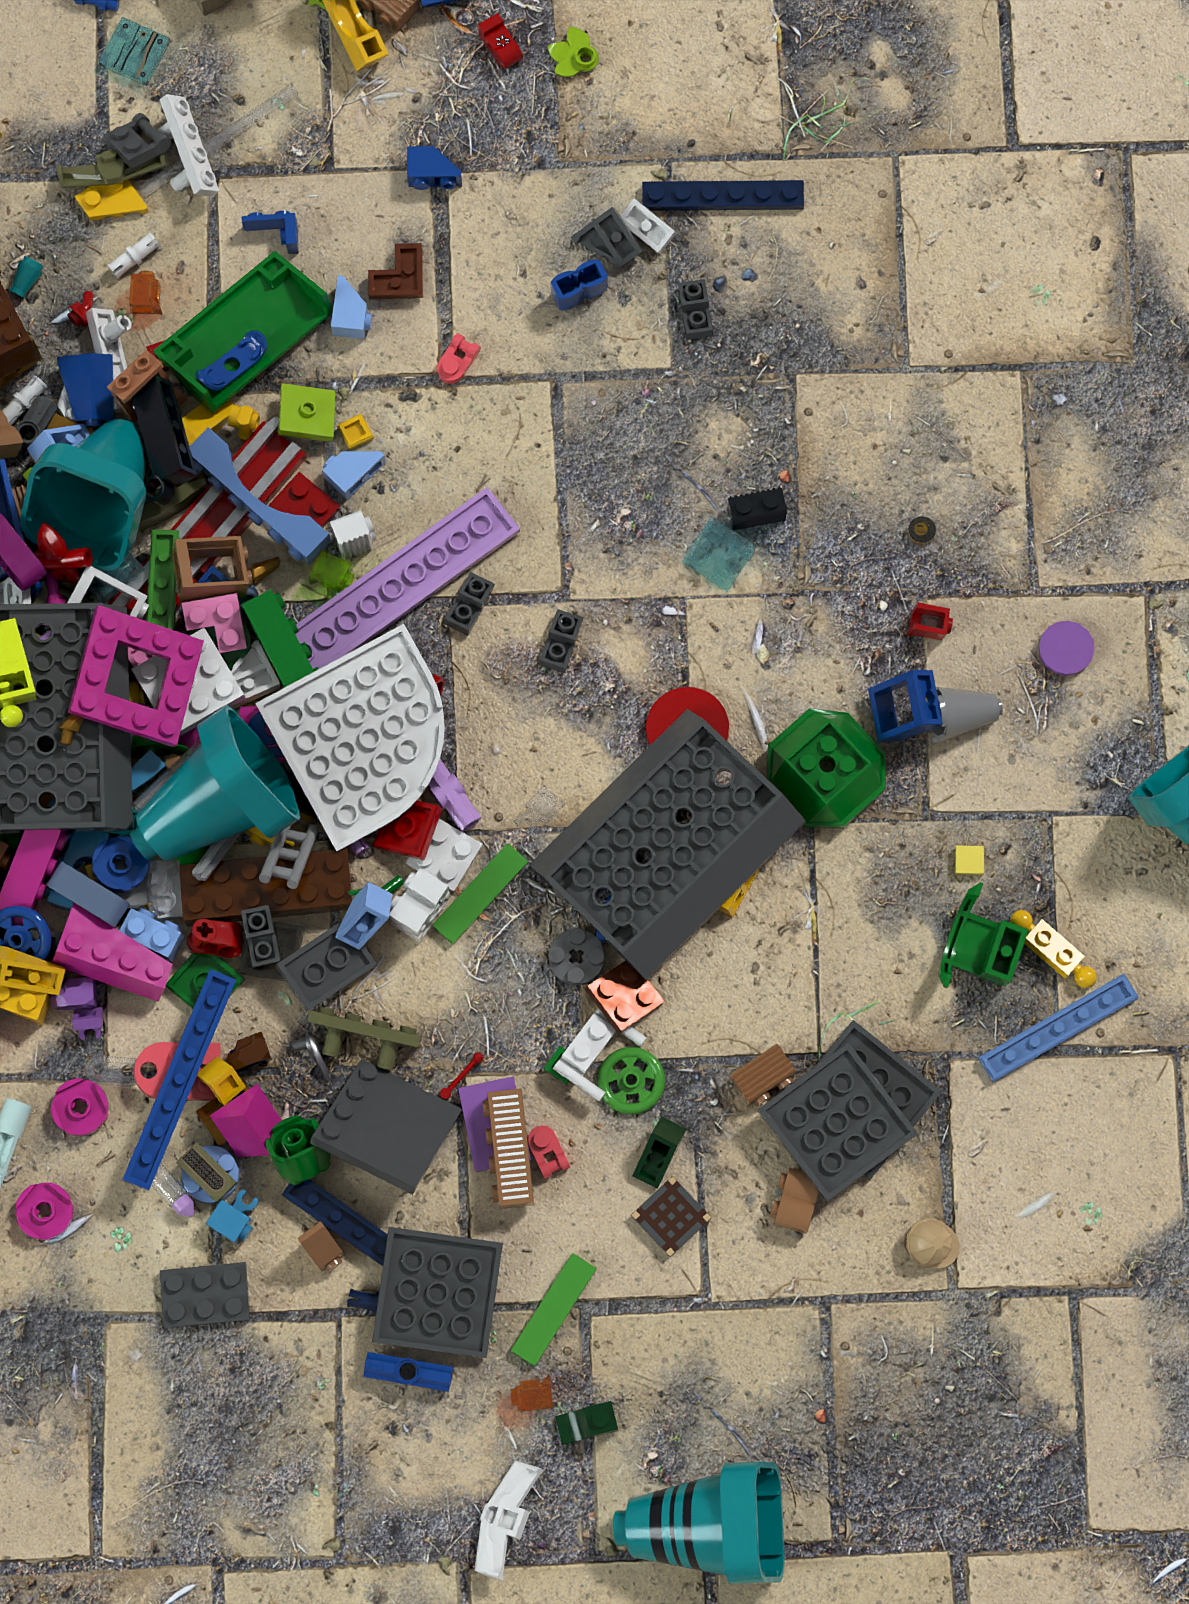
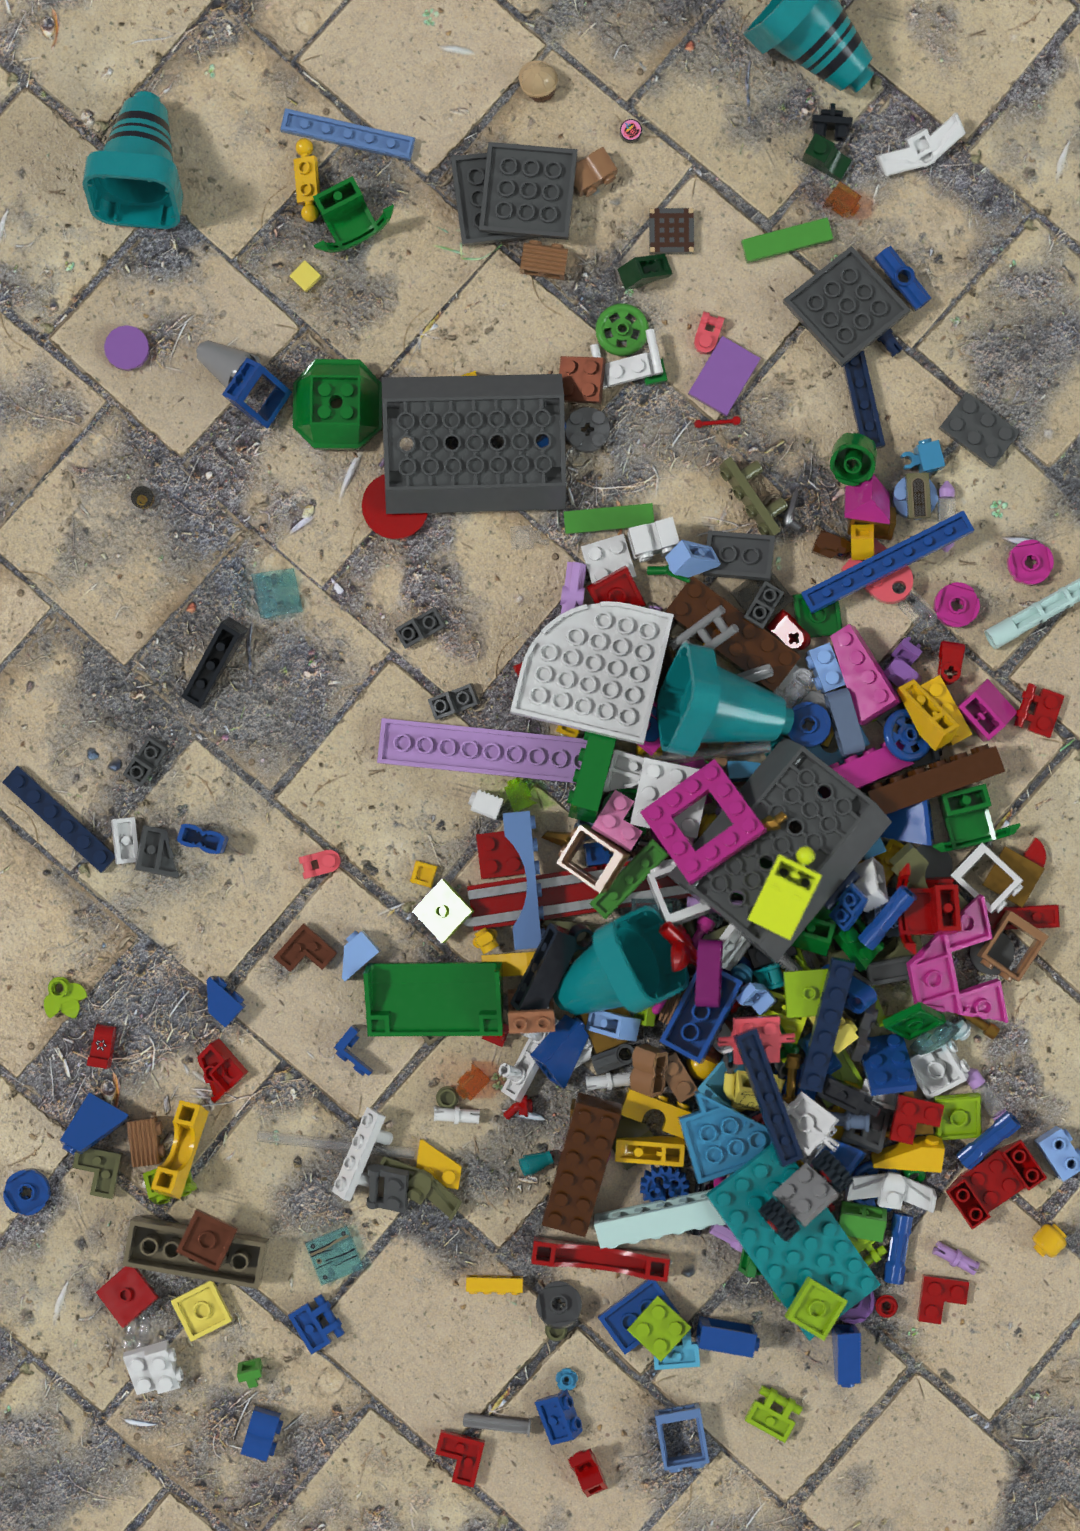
camera: 140 degrees left, 10 degrees up
blue piece [195,330,267,391] -> none
medium nougat slope [297,1221,345,1272] -> none
dark grey plate [310,1059,462,1195] -> none
light blue slope [322,451,386,500] -> none
medium nougat brick [483,1088,534,1209] -> none
black brick [727,487,787,531] -> none
red window [908,602,953,641] -> none
none -> black slope [181,617,248,708]
none -> red slope [197,1039,248,1103]
none -> olive plate [436,1086,459,1108]
none -> tile [620,119,642,143]
none -> black hips [809,103,853,142]
none -> red piece [937,641,965,685]

